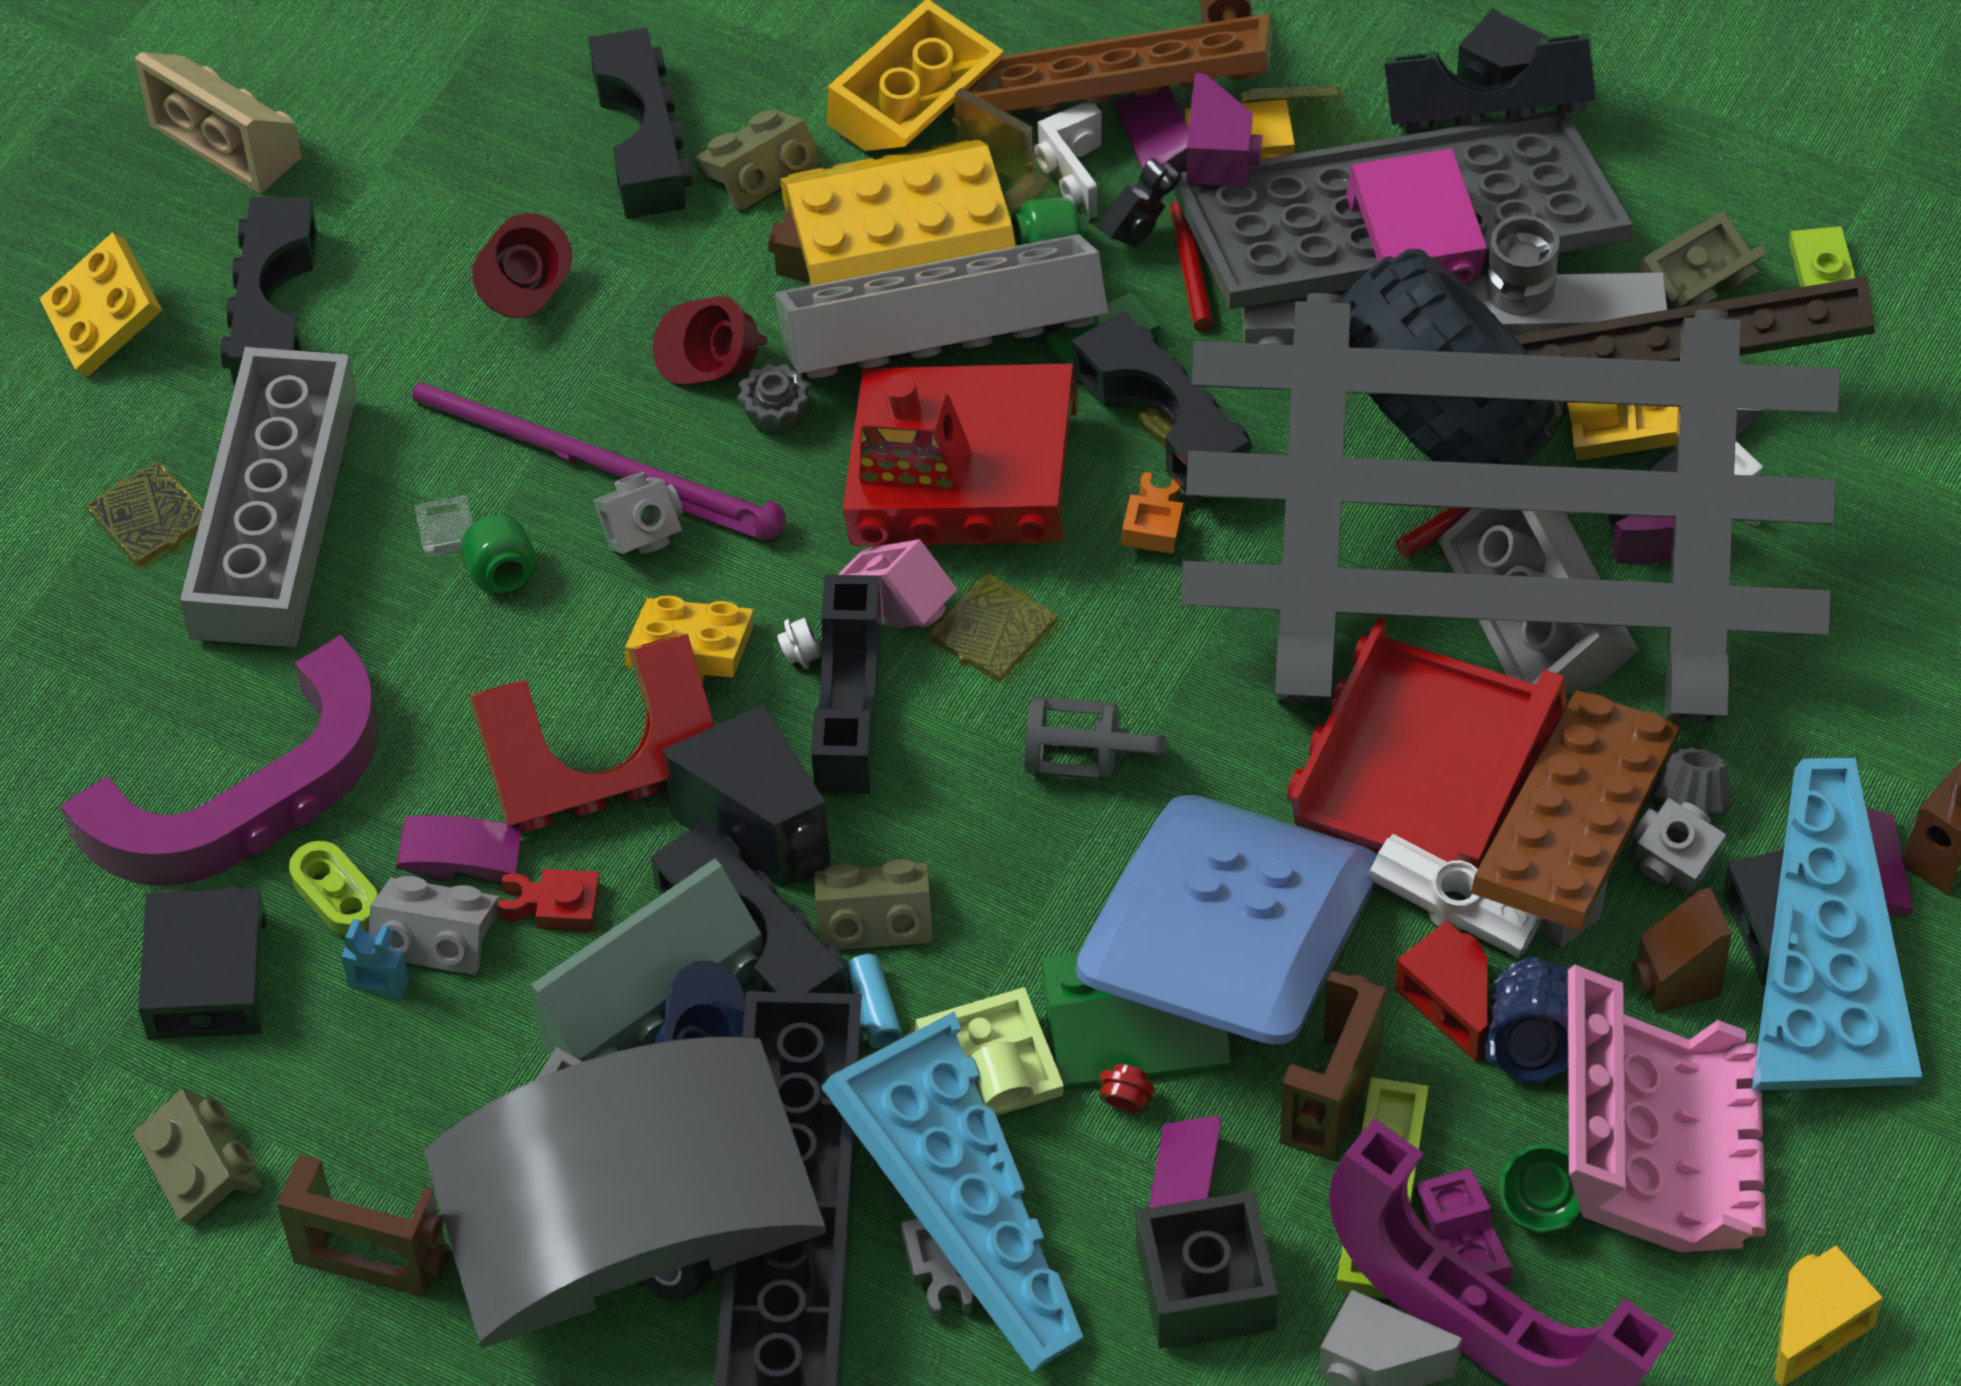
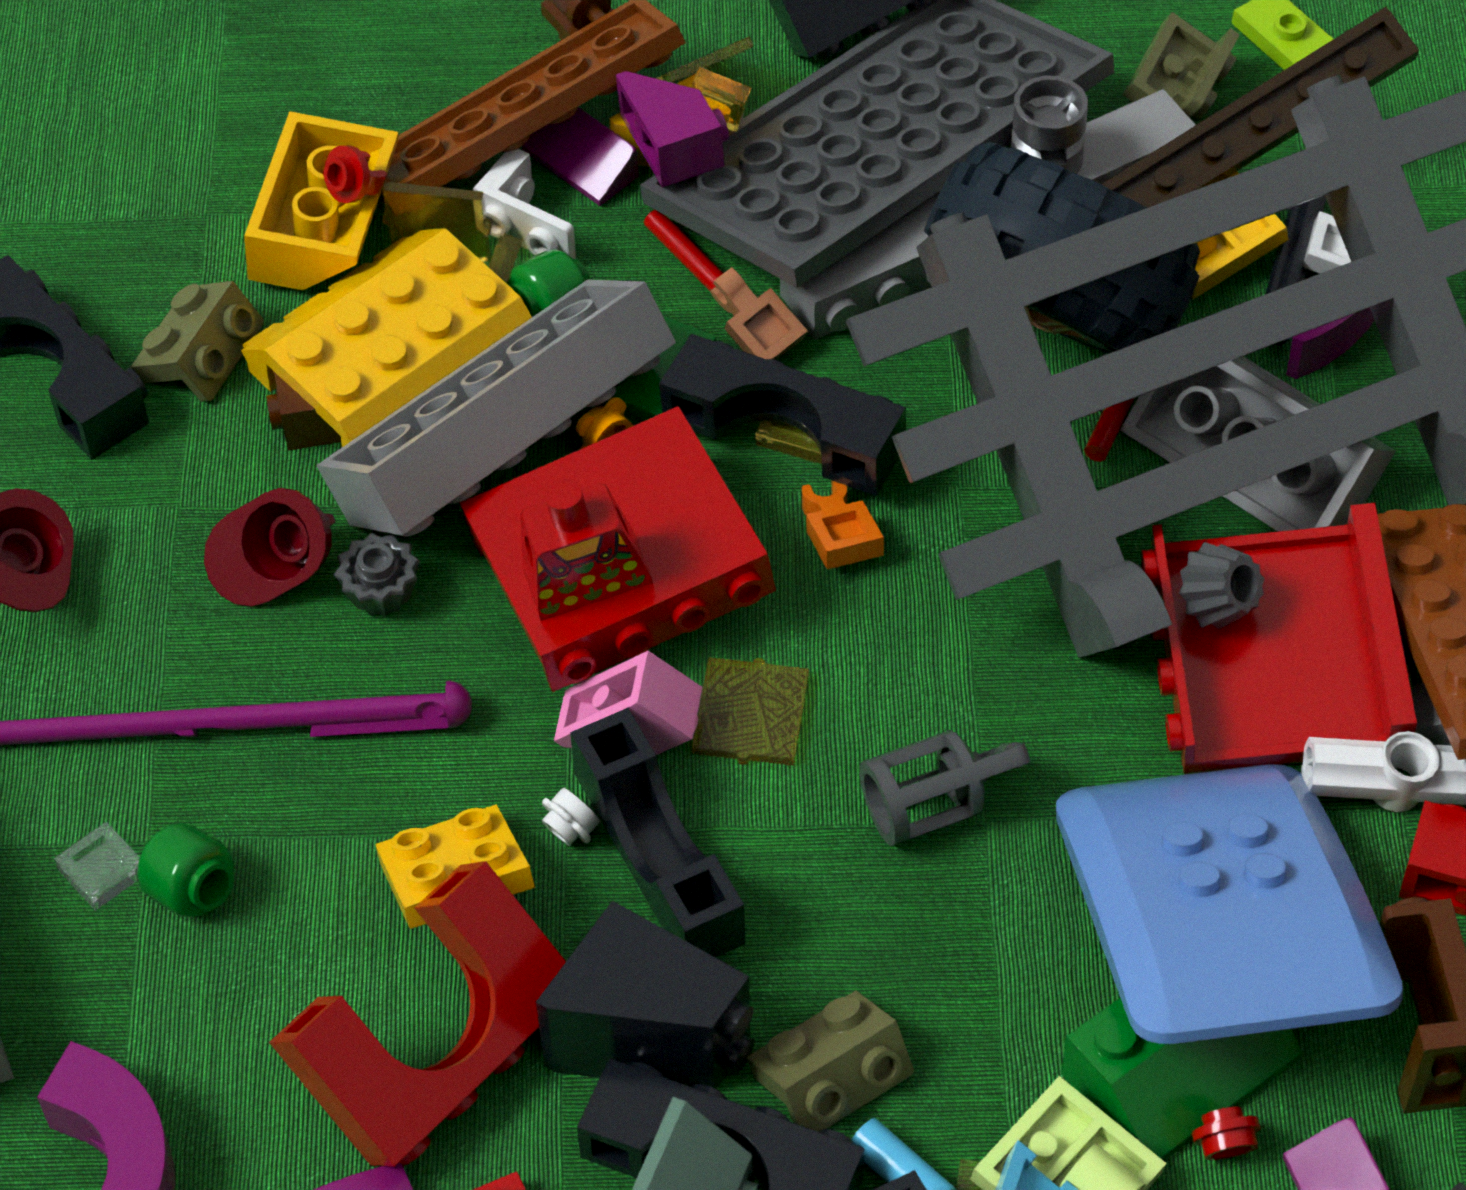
camera: 30 degrees left, 0 degrees up
light grey brick [593,472,683,554] -> none
black plate [1097,157,1182,247] -> none
dark pink panel [1346,148,1487,284] -> none
none -> red plate [323,145,388,203]
none -> light orange plate [576,397,633,449]
none -> clear yellow tile [691,67,752,132]
none -> nougat plate [710,267,808,360]
none -> dark grey piece [1179,542,1265,630]

